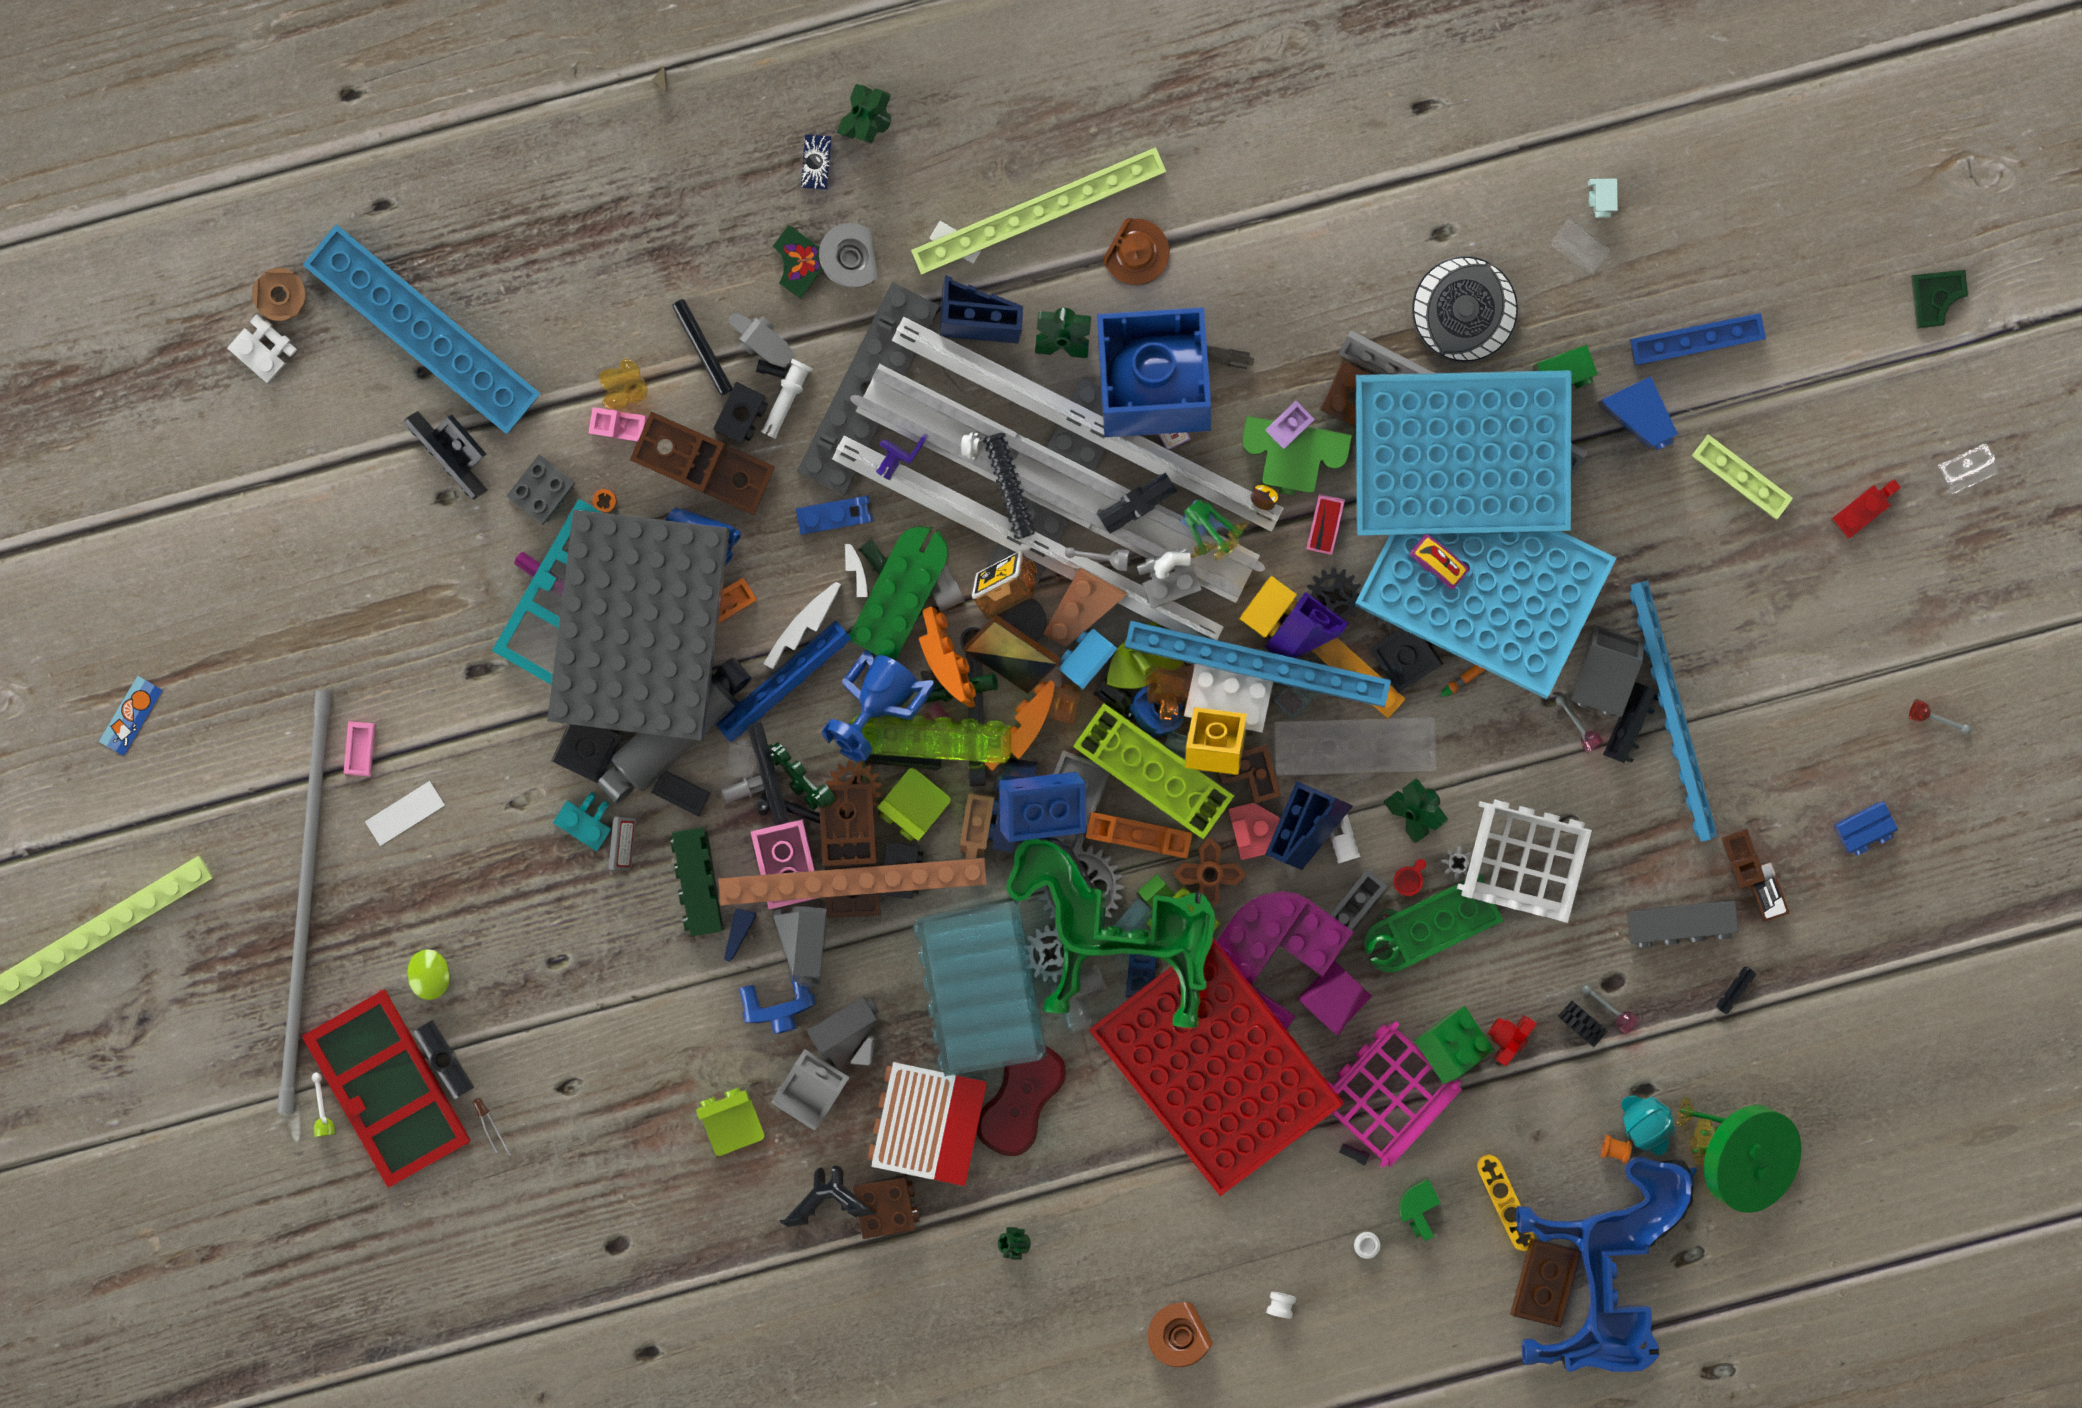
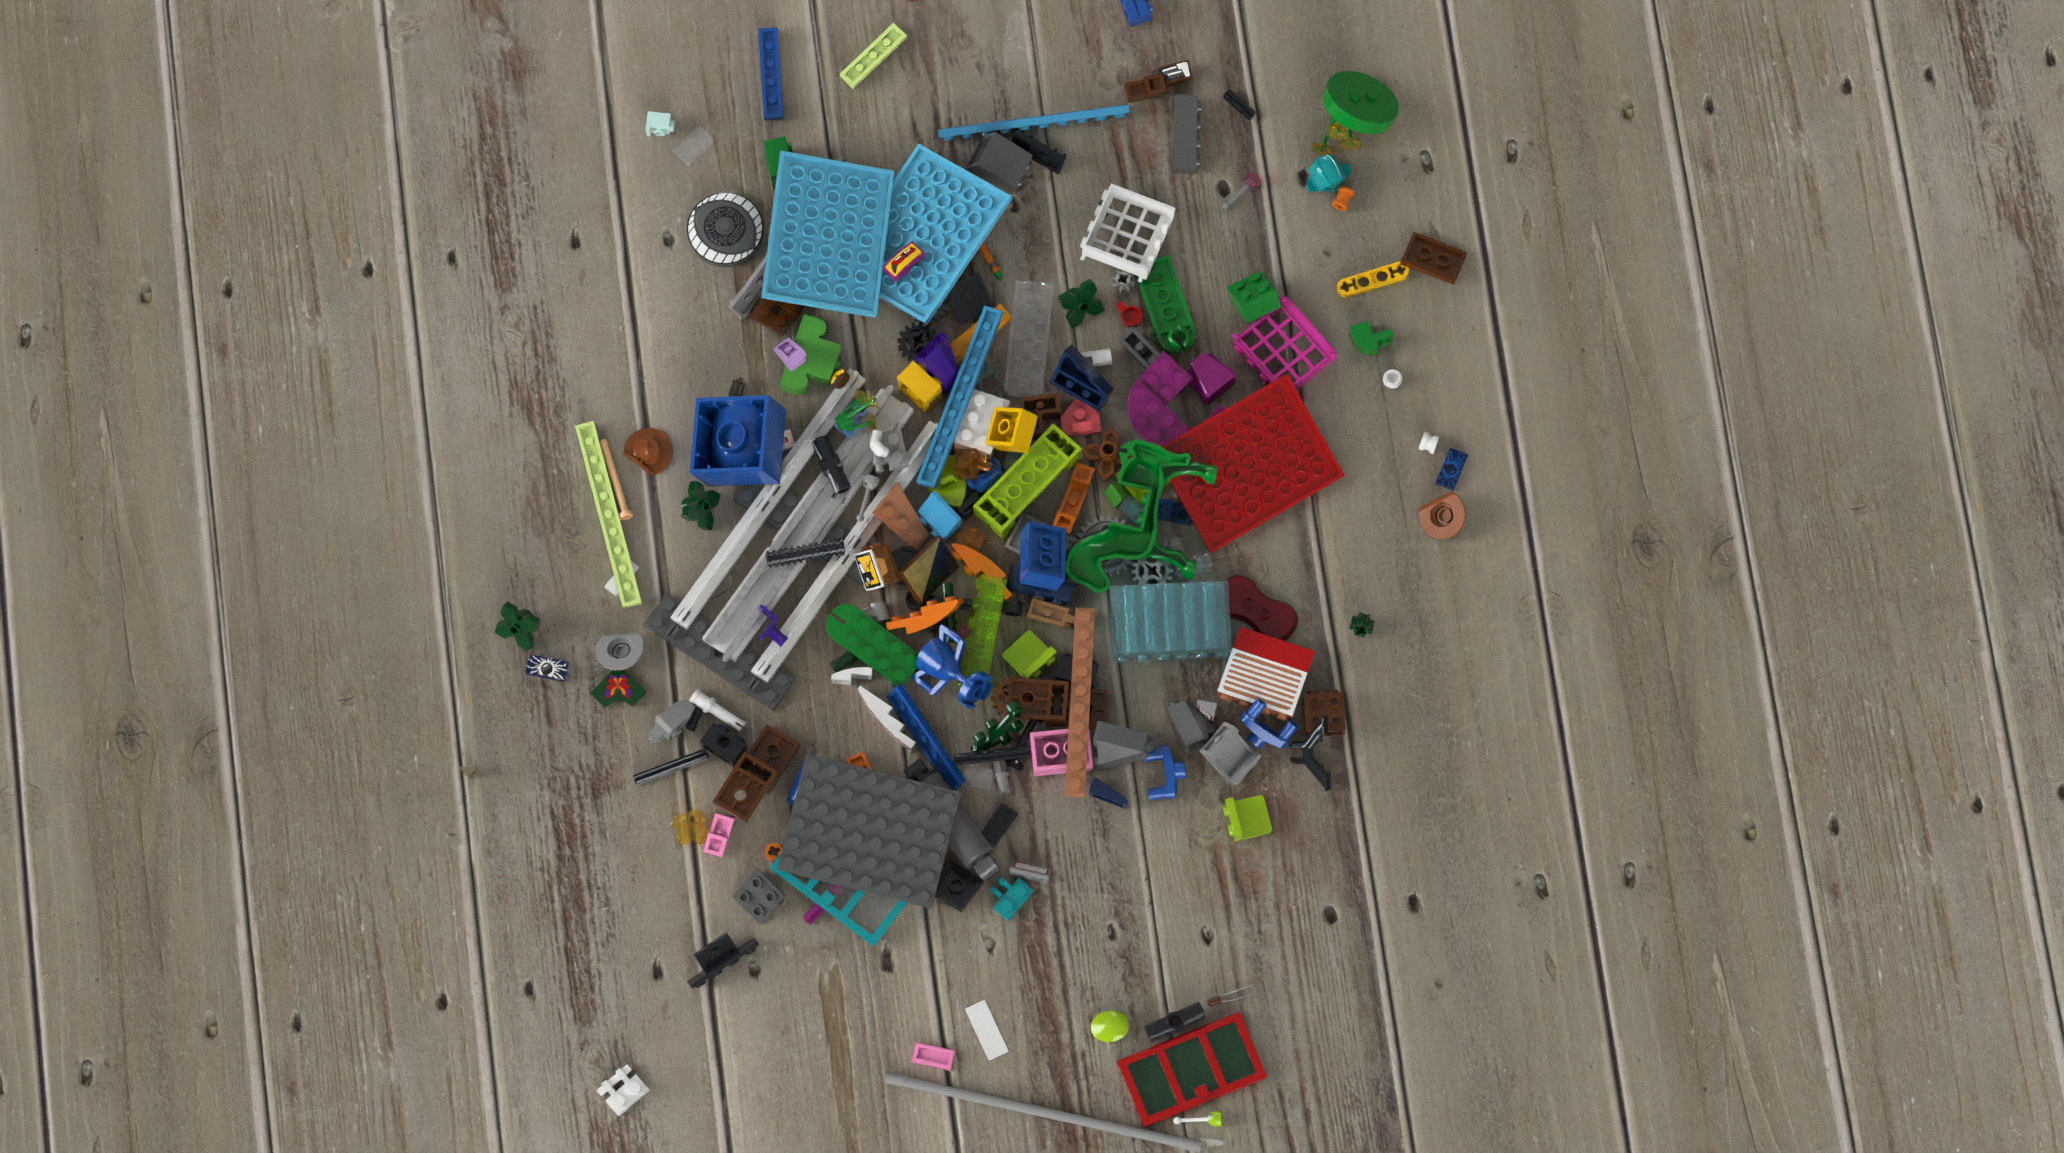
camera: 85 degrees left, 15 degrees down
medium nougat plate [252,268,307,322] -> none
dark azure plate [303,224,541,435] -> none
dark green wedge [670,826,724,937] -> none
blue plate [796,495,874,535] -> none
black axle [863,749,942,770] -> none
dark blue wedge [939,275,1023,344] -> none
white plate [961,432,982,460] -> none
red slope [1306,494,1345,555] -> none
black piece [1339,1143,1370,1166] -> none
red plant [1487,1015,1537,1067] -> none
blue animal [1516,1157,1697,1372] -> none
hinge [1556,695,1604,753] -> none
black tyre [1558,1000,1608,1047] -> none
blue slope [1597,377,1678,450] -> none
none -> light nougat bar [600,439,633,520]
none -> blue connector [1240,698,1298,748]
none -> clear blue tile [1435,448,1468,491]

